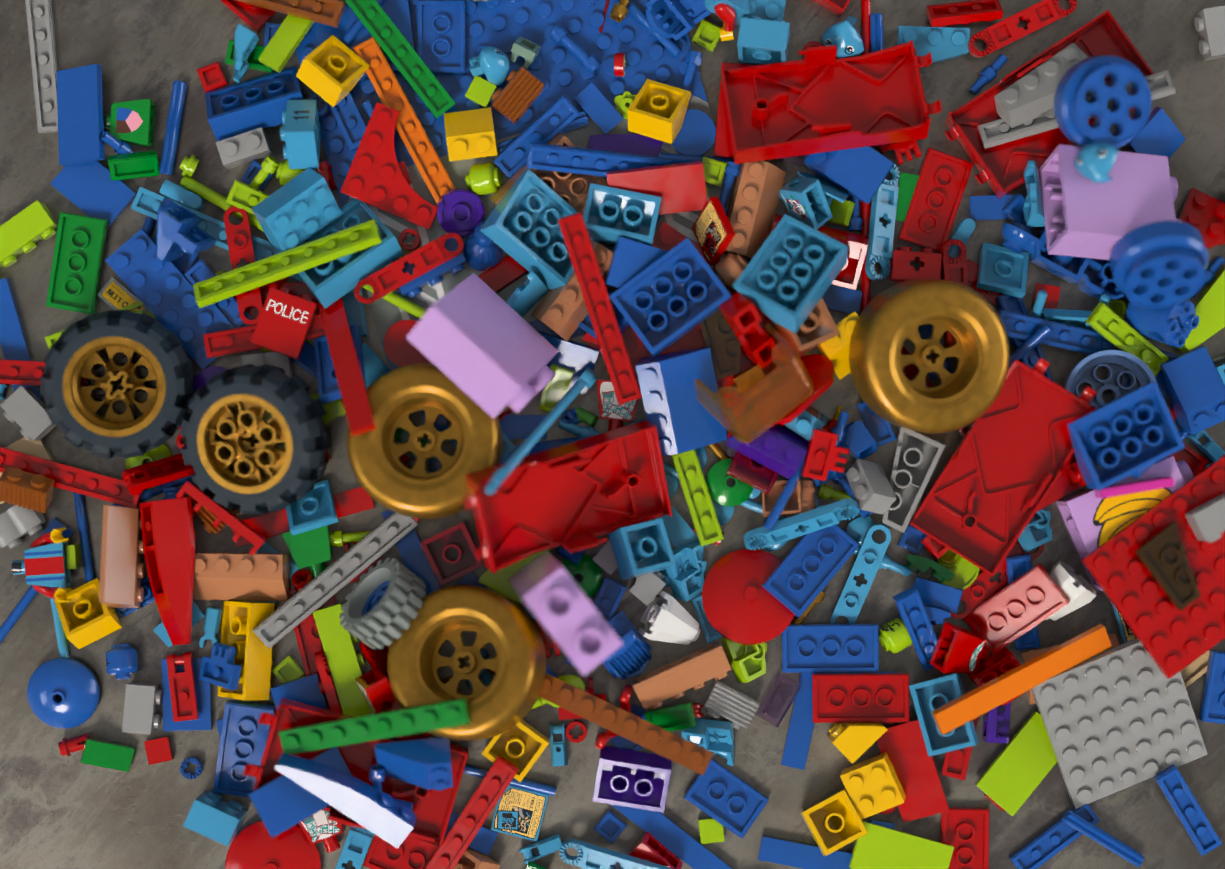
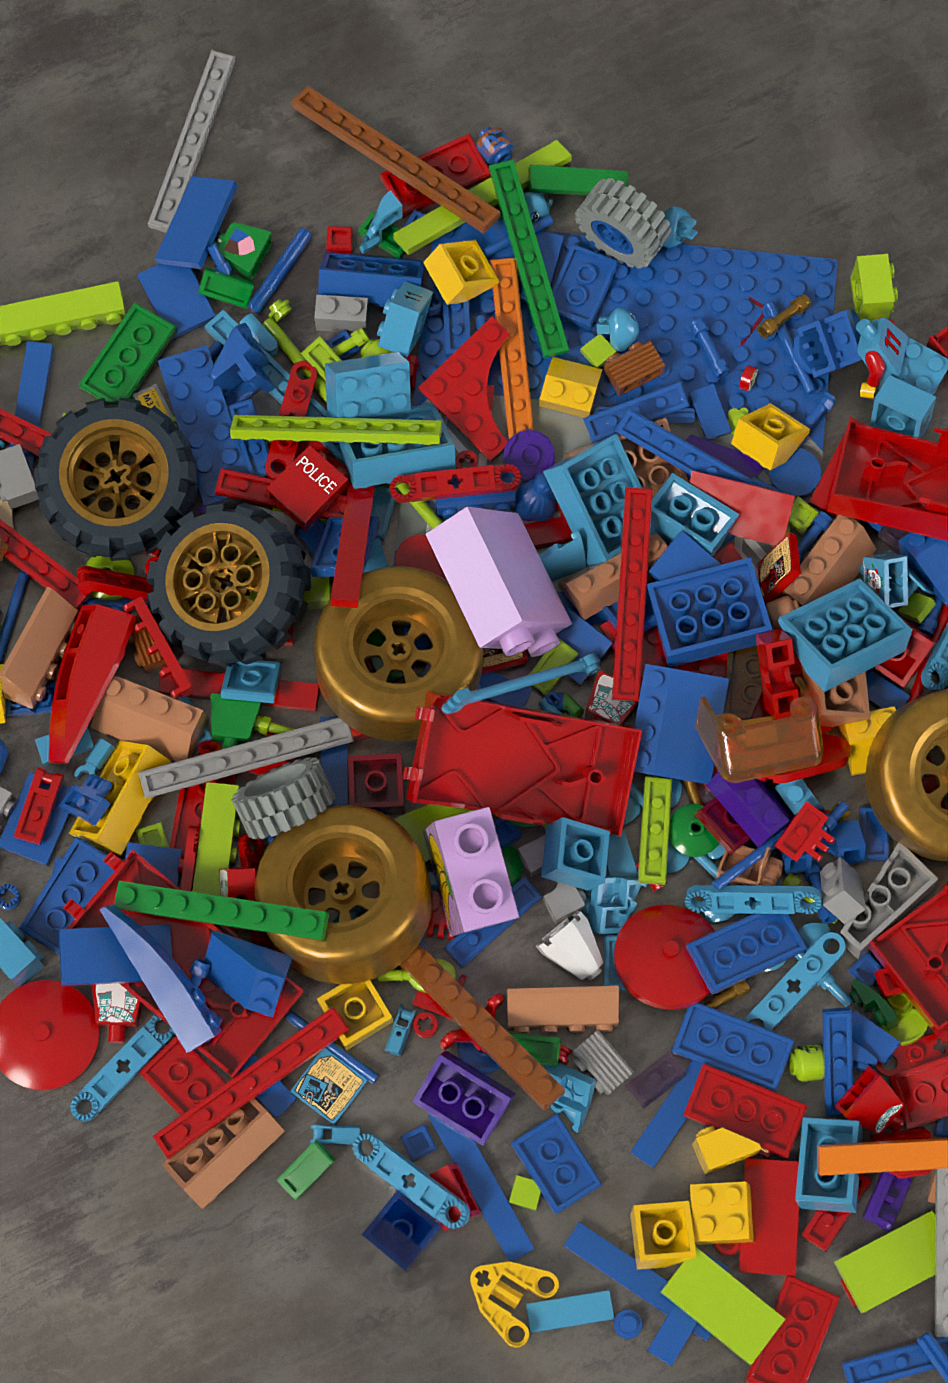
camera: 25 degrees right, 15 degrees down
lime head [465,163,502,195] -> none
sand green tile [510,36,542,69] -> none
blue piece [601,611,653,680] -> none
lime tile [692,19,720,52] -> none
lime slope [721,637,767,683] -> none

